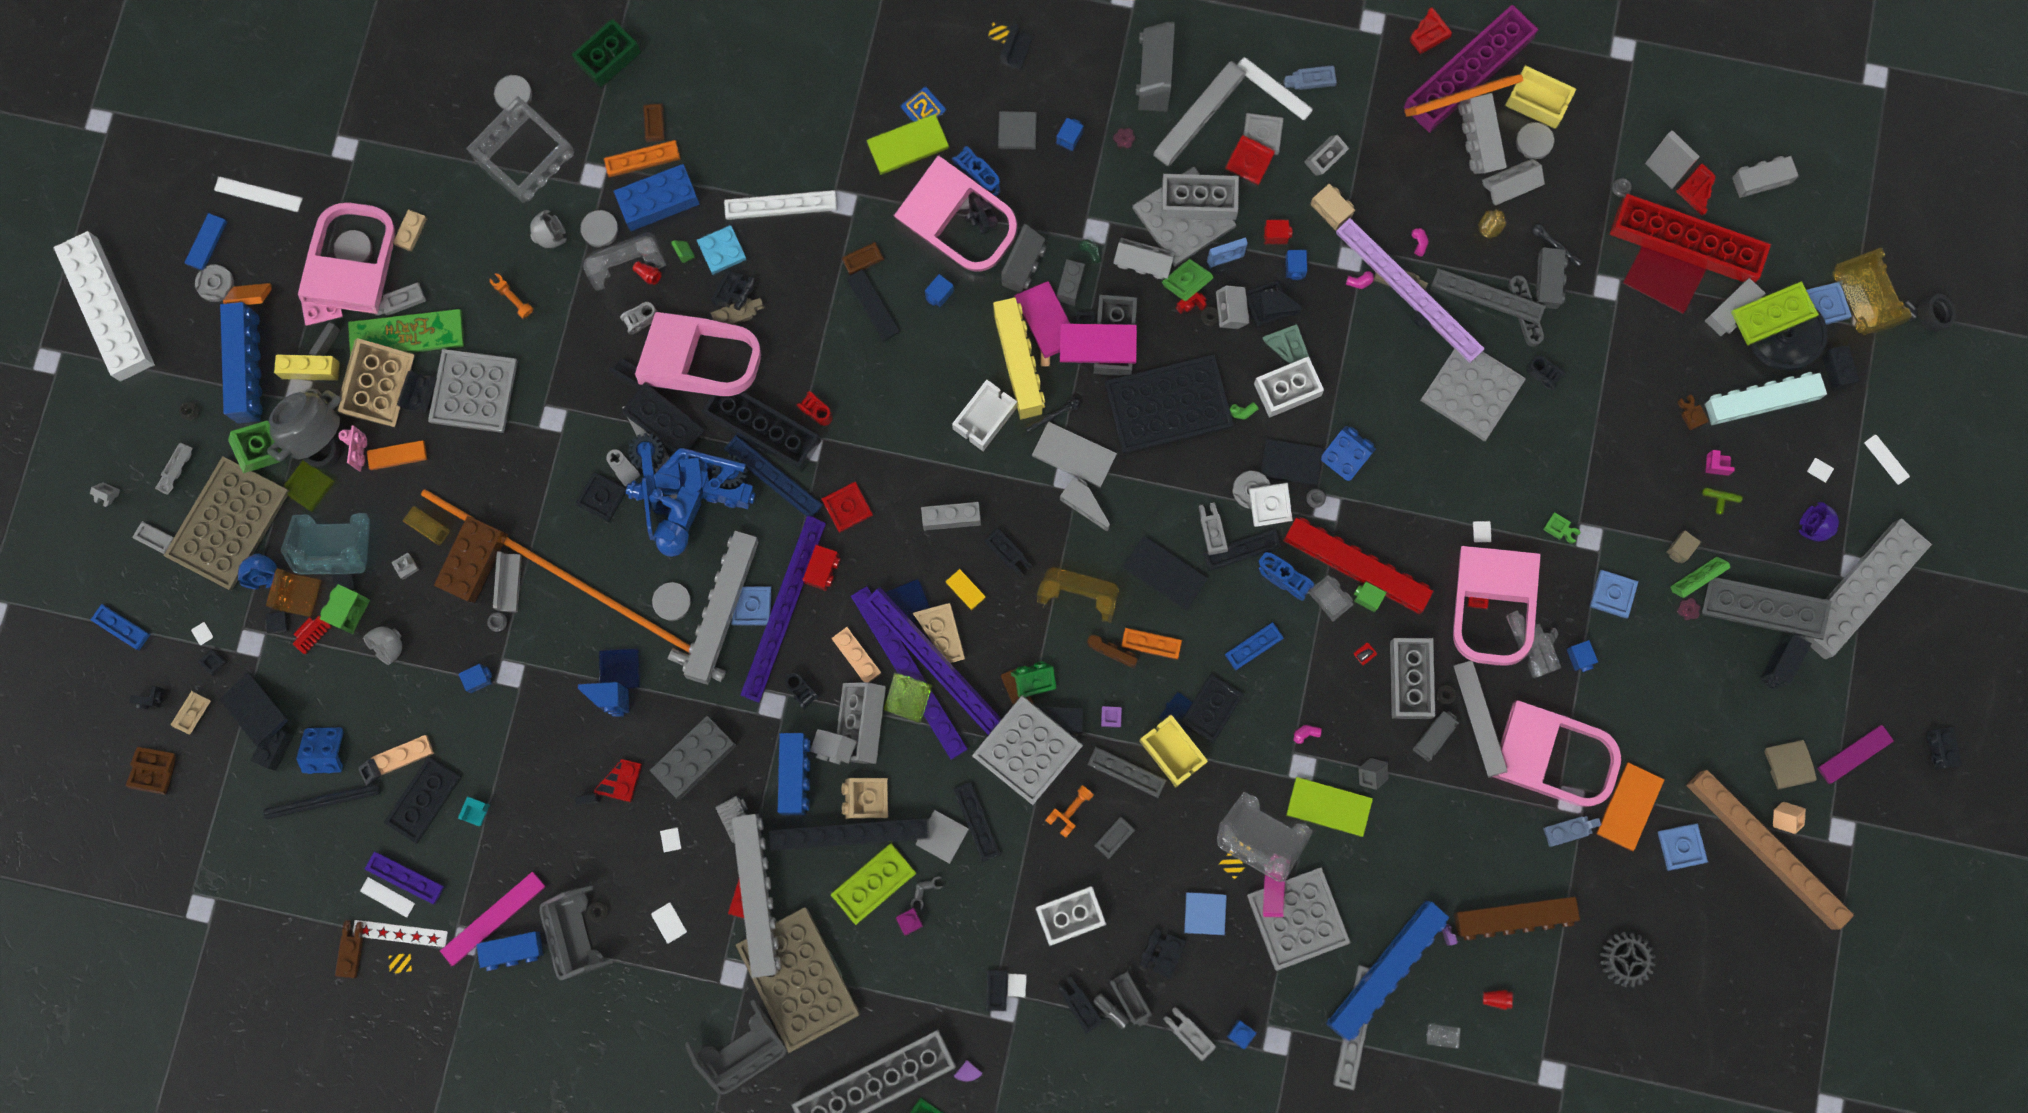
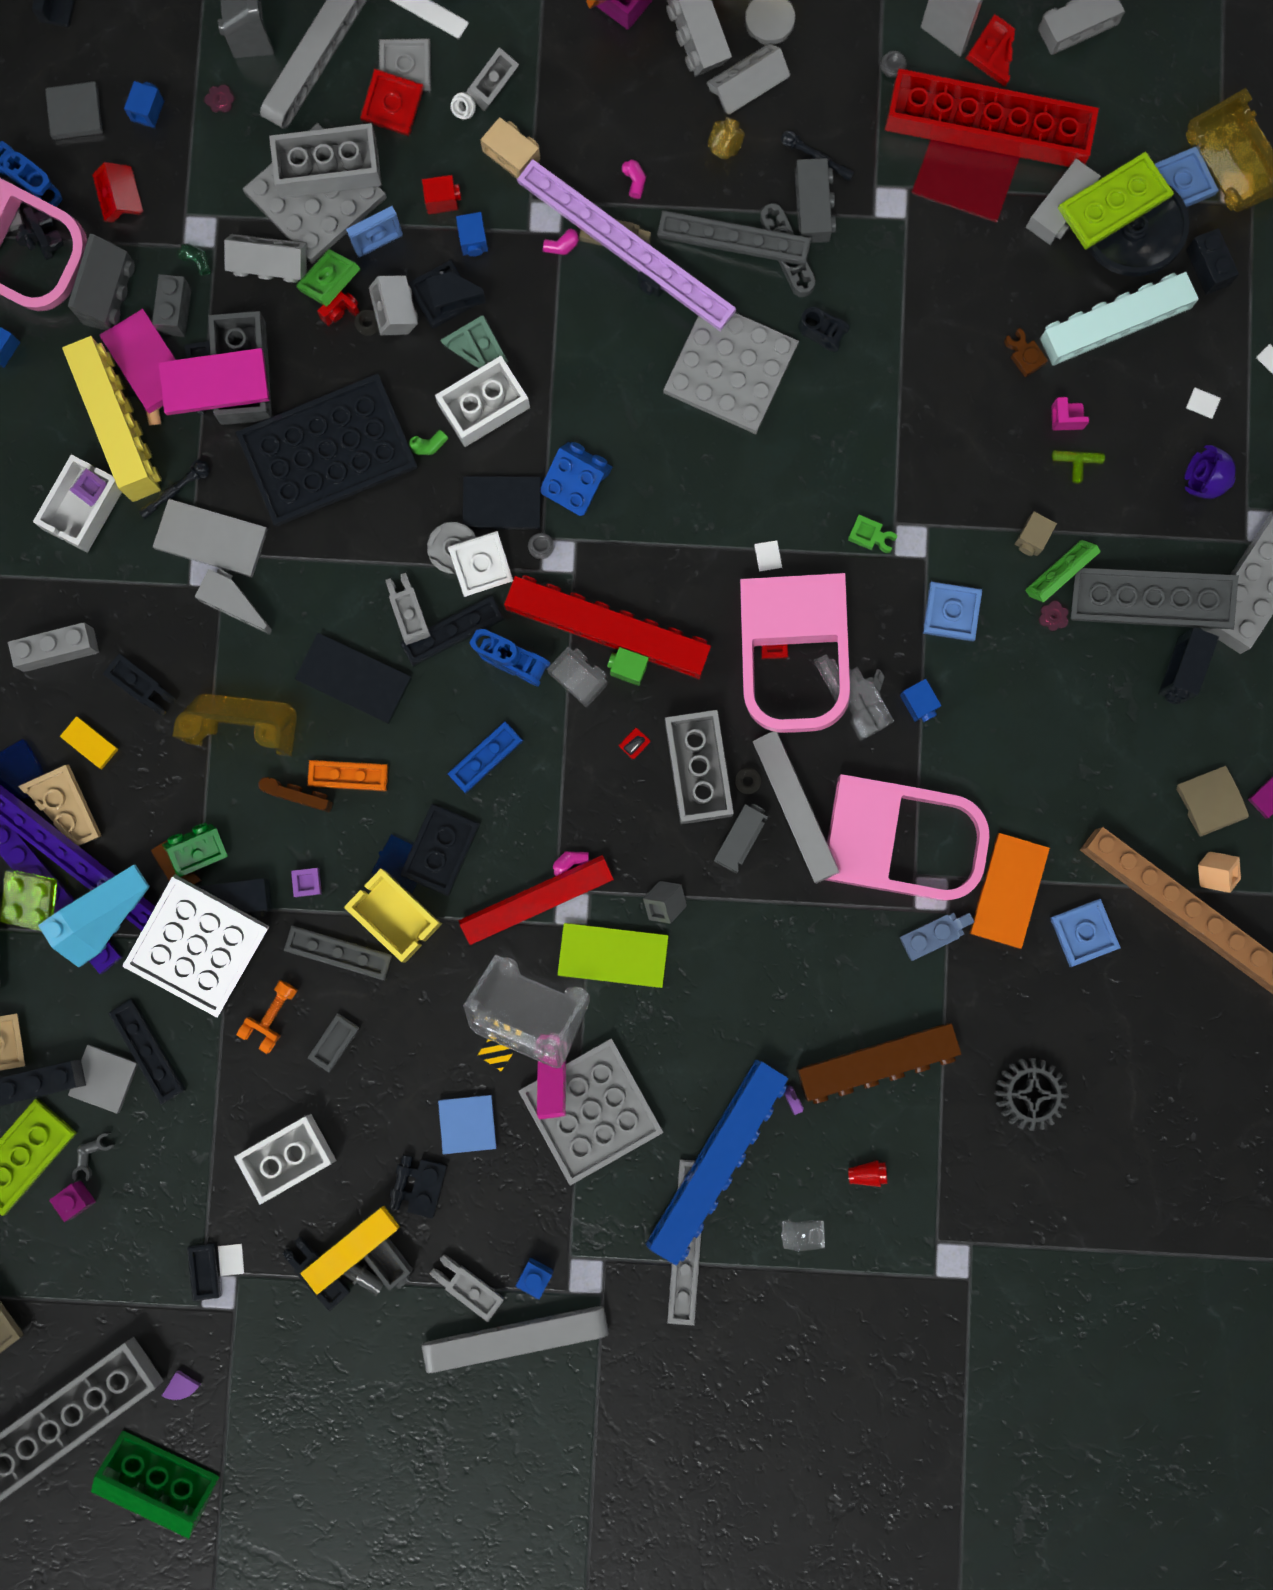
camera: 10 degrees left, 5 degrees up
none -> medium azure wedge [38,865,150,967]
none -> medium lavender plate [70,468,107,506]
none -> red panel [93,162,143,222]
none -> yellow tile [300,1206,400,1295]
none -> light grey beam [421,1306,609,1373]
none -> white plate [451,92,476,119]
none -> red tile [458,855,614,945]

